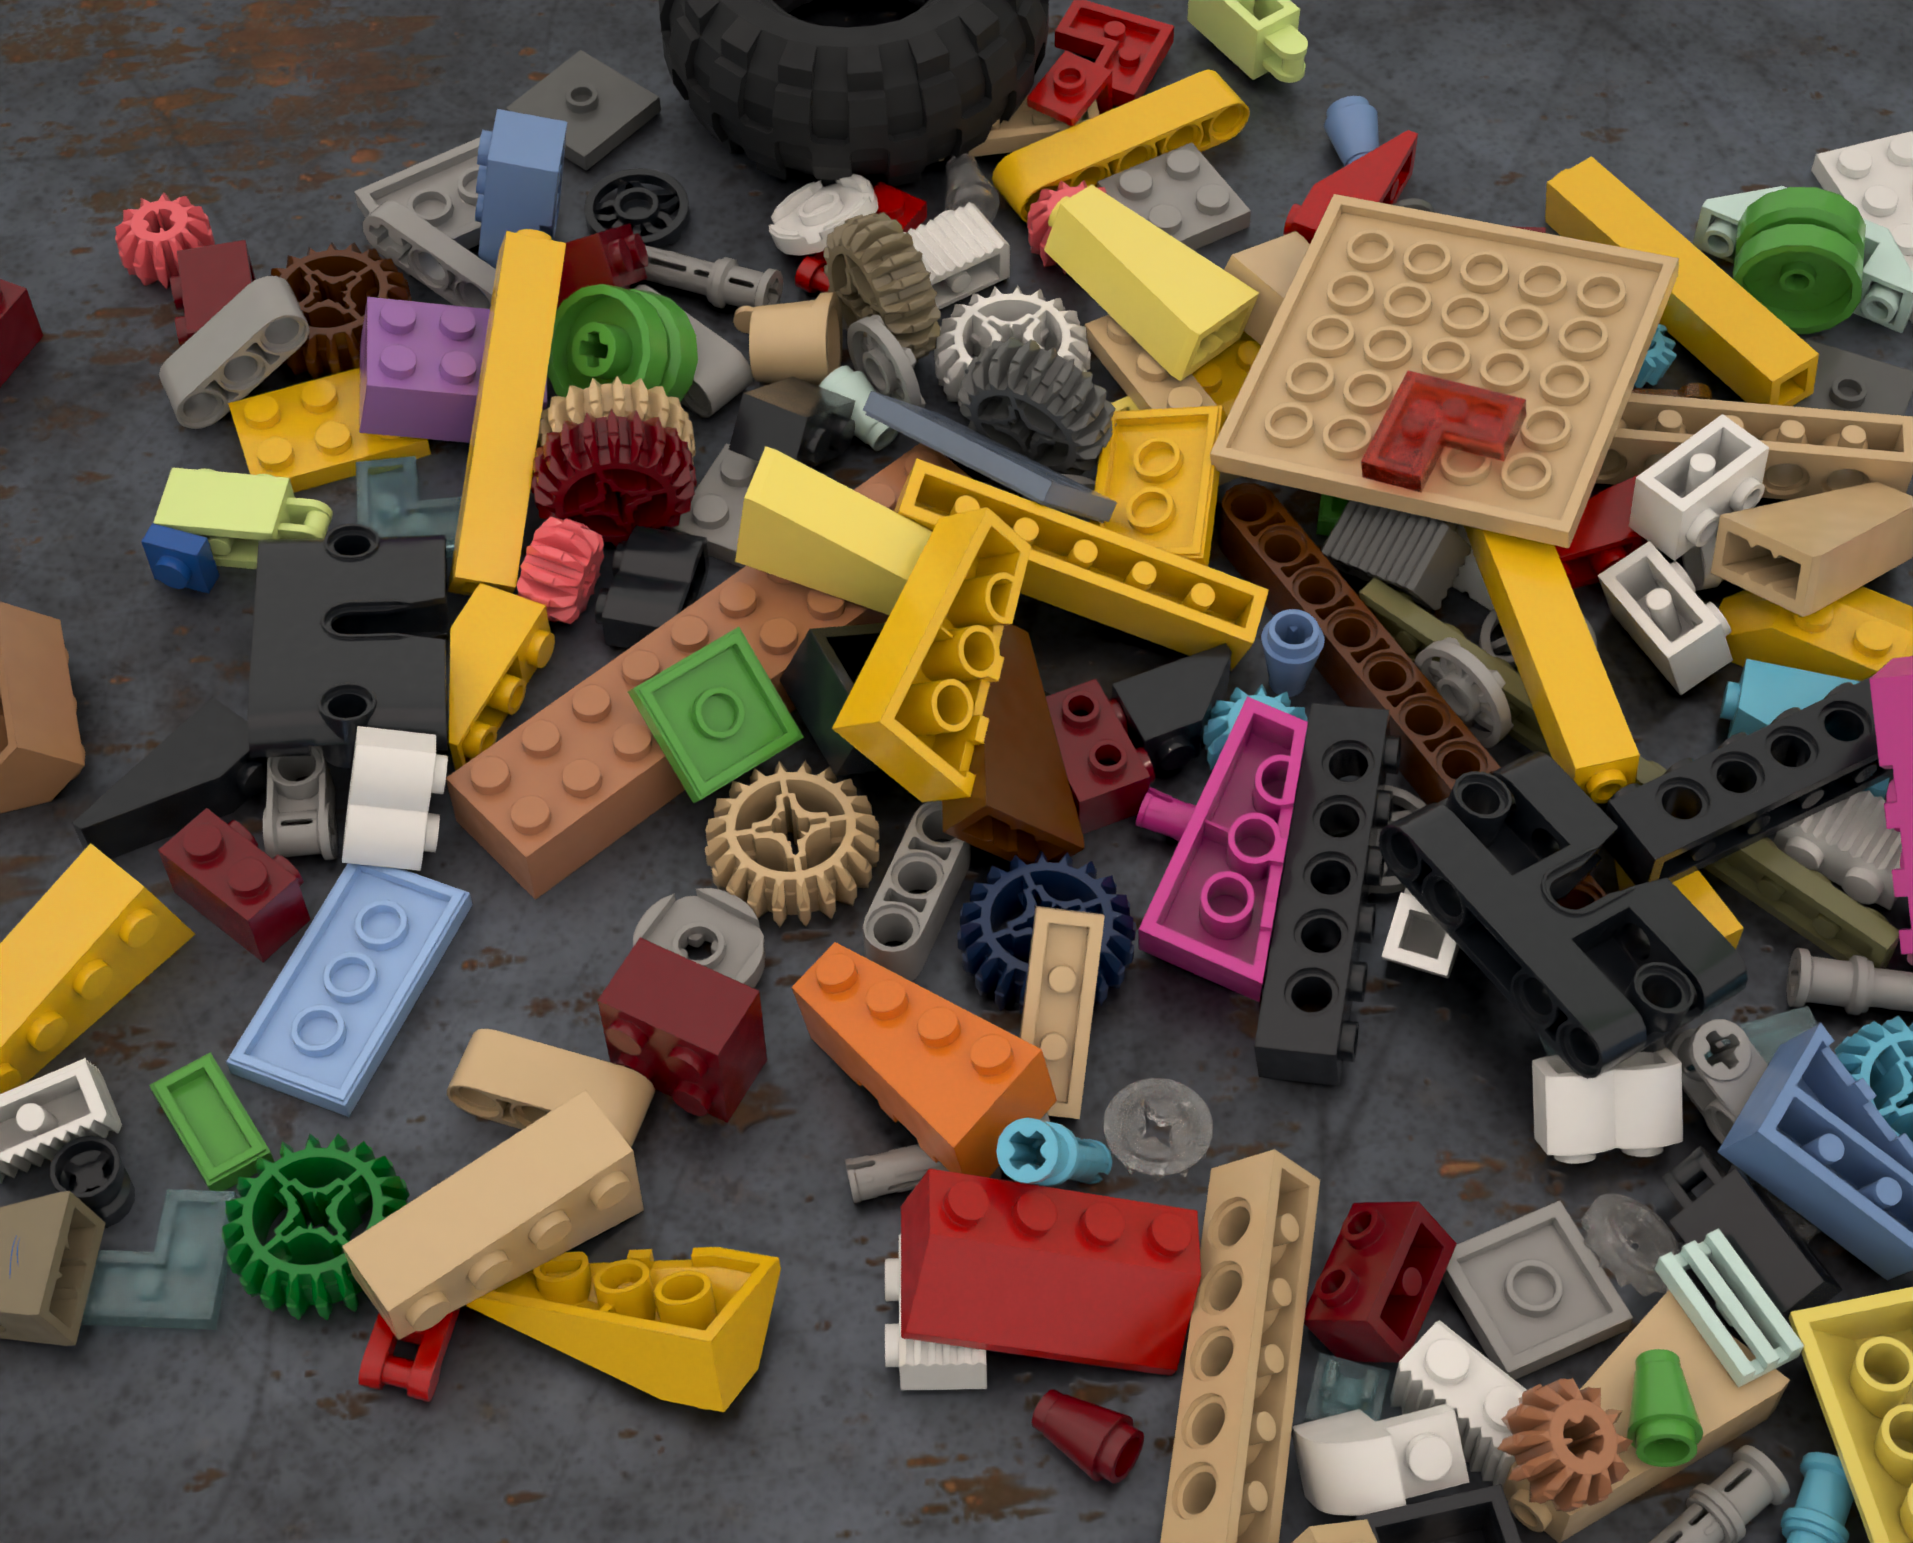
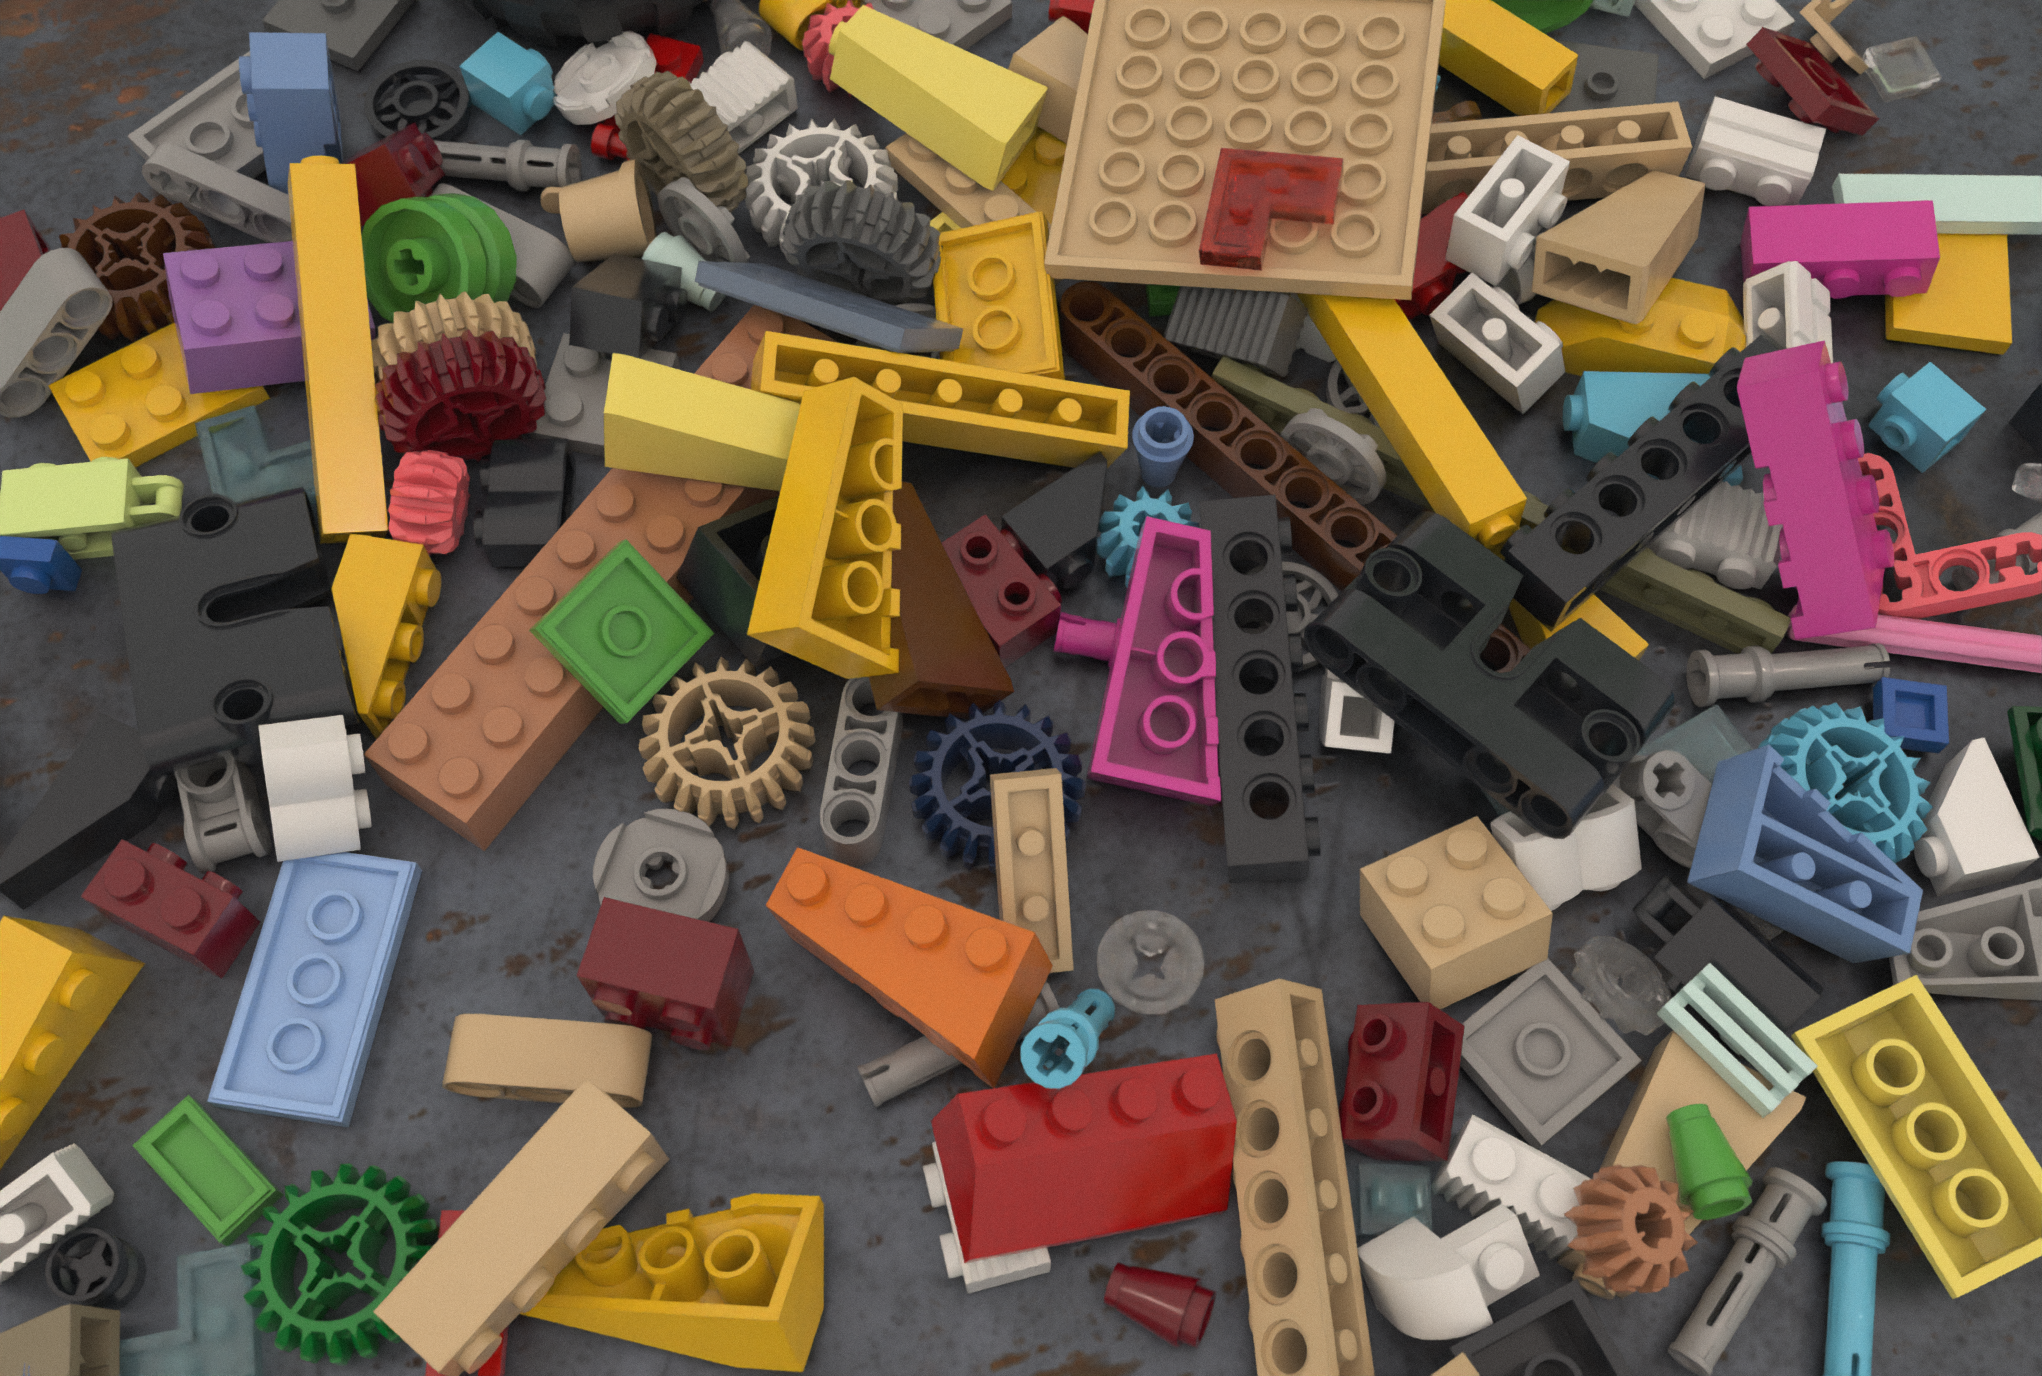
camera: 15 degrees left, 10 degrees up
none -> medium azure brick [459,32,557,135]
none -> tan brick [1360,816,1553,1009]

